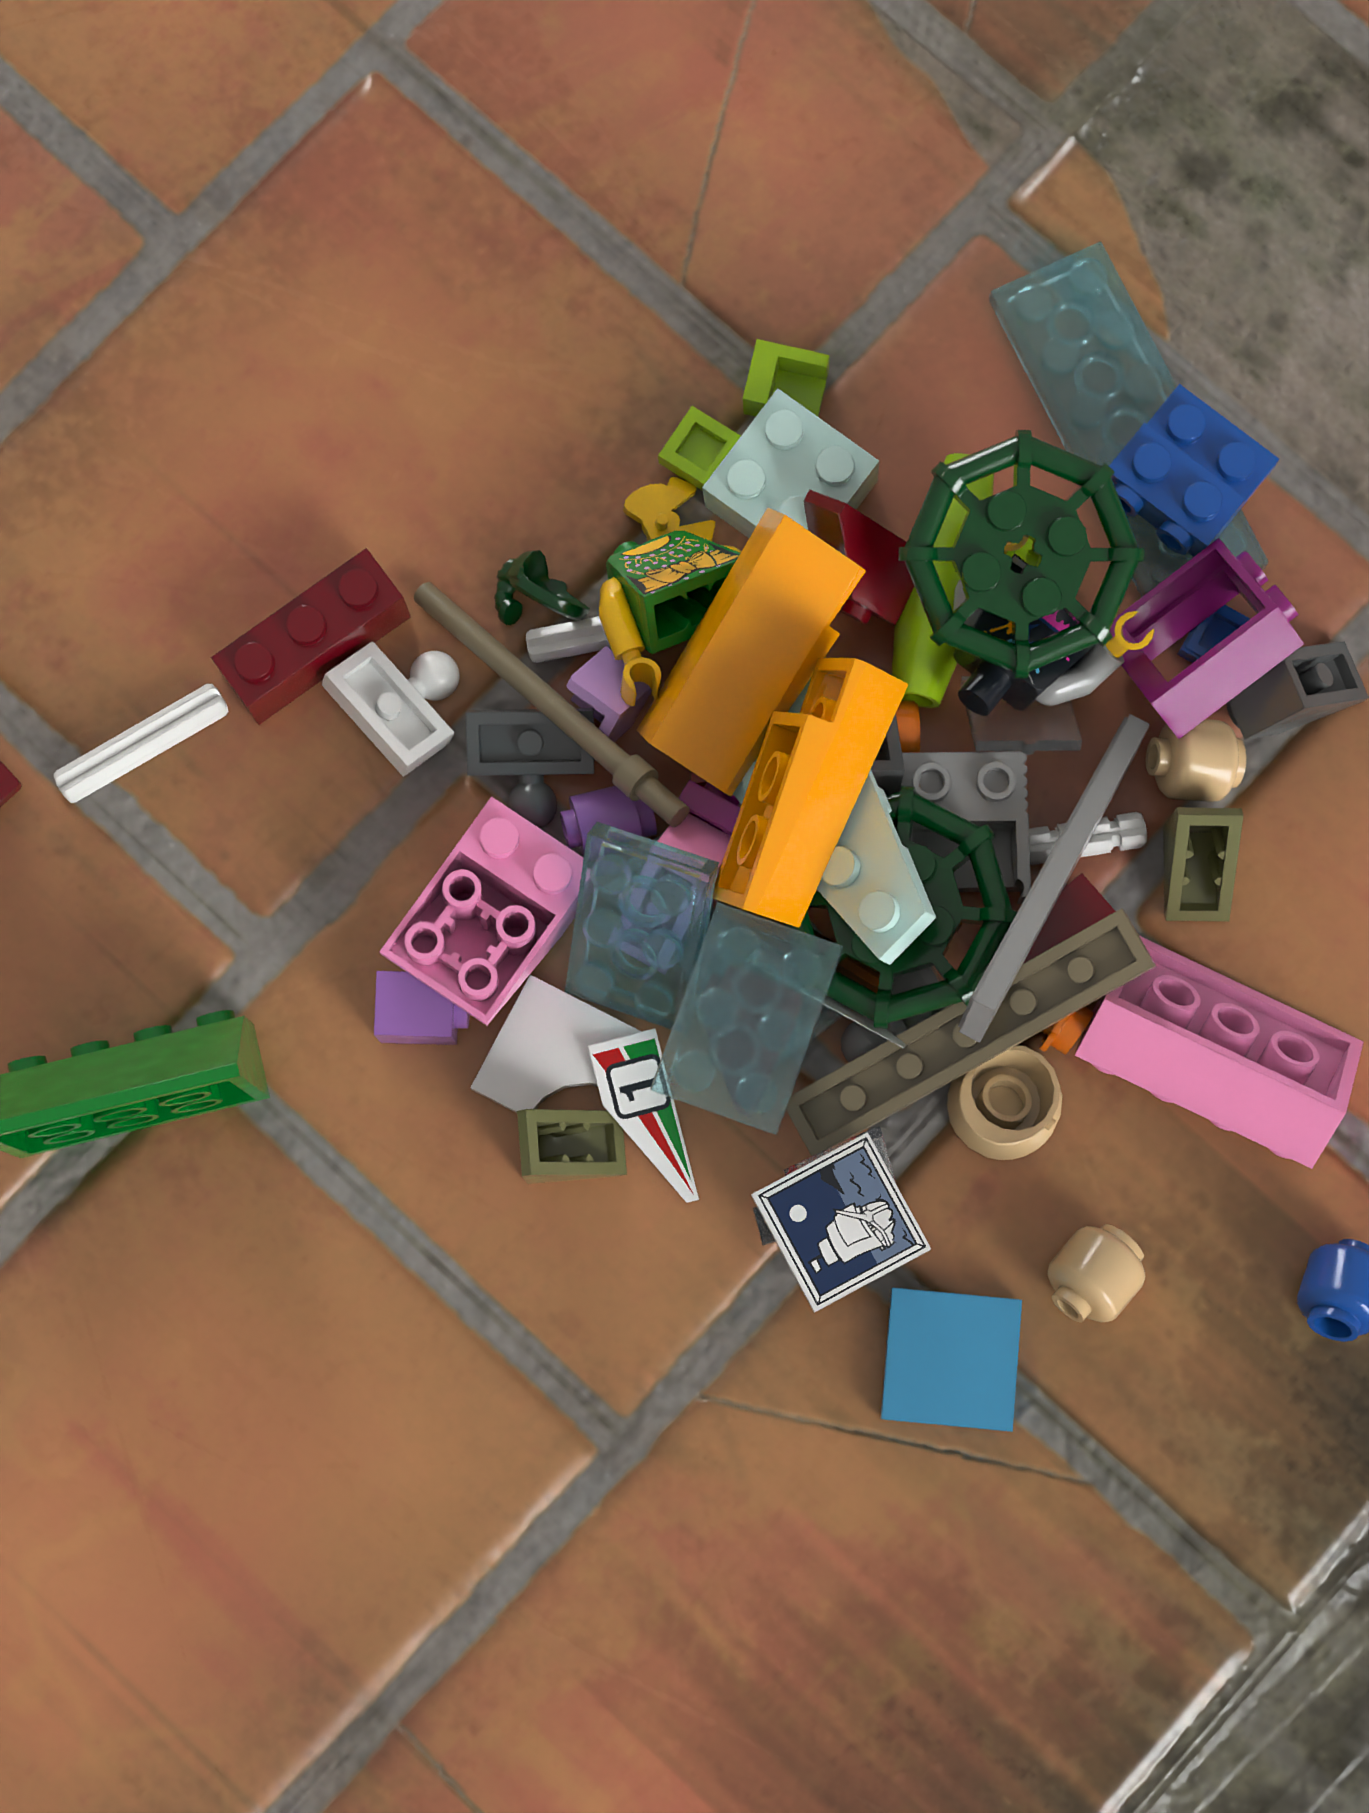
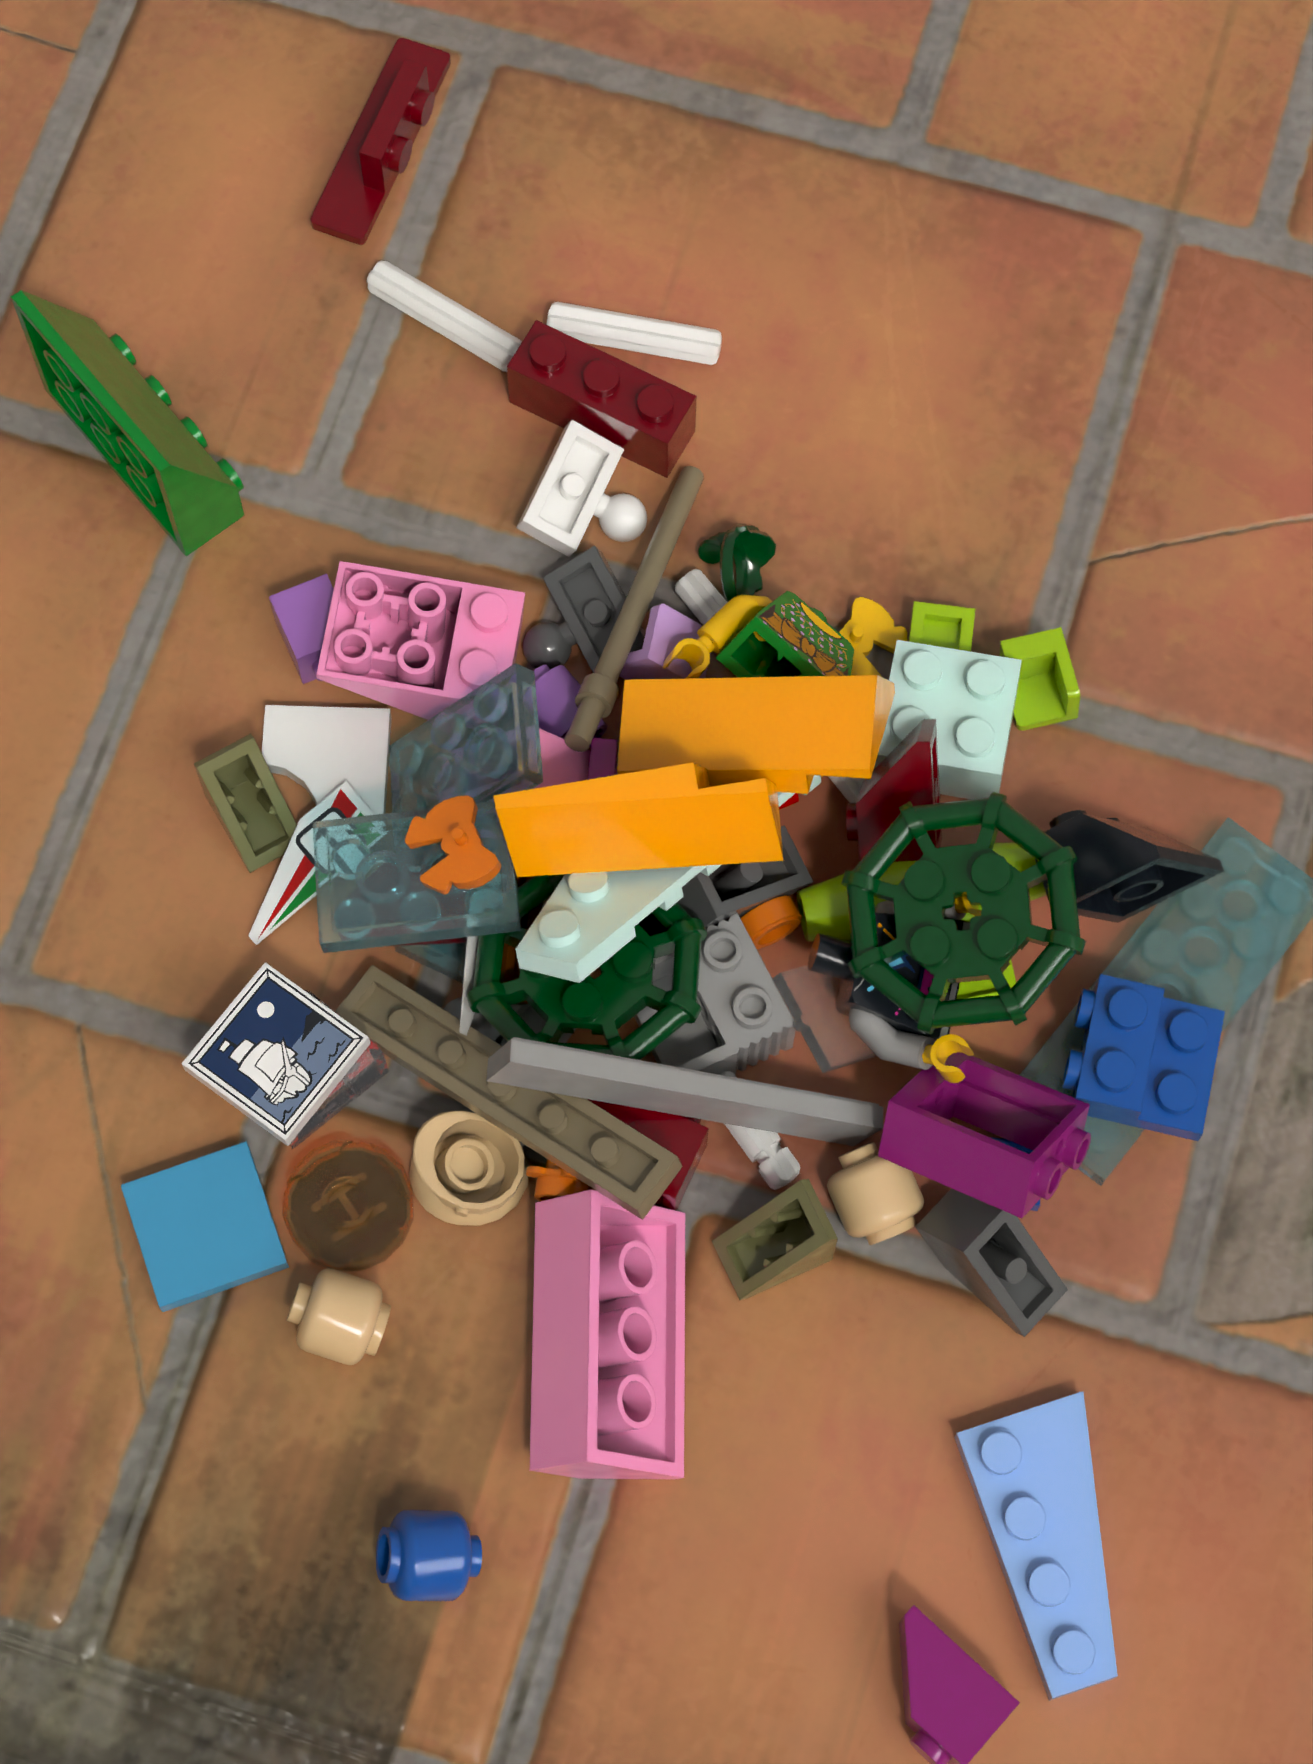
camera: 60 degrees right, 10 degrees down
none -> clear orange tile [282,1140,414,1271]
none -> orange piece [405,795,501,895]
none -> white axle [546,302,722,365]
none -> black slope [1035,810,1224,923]

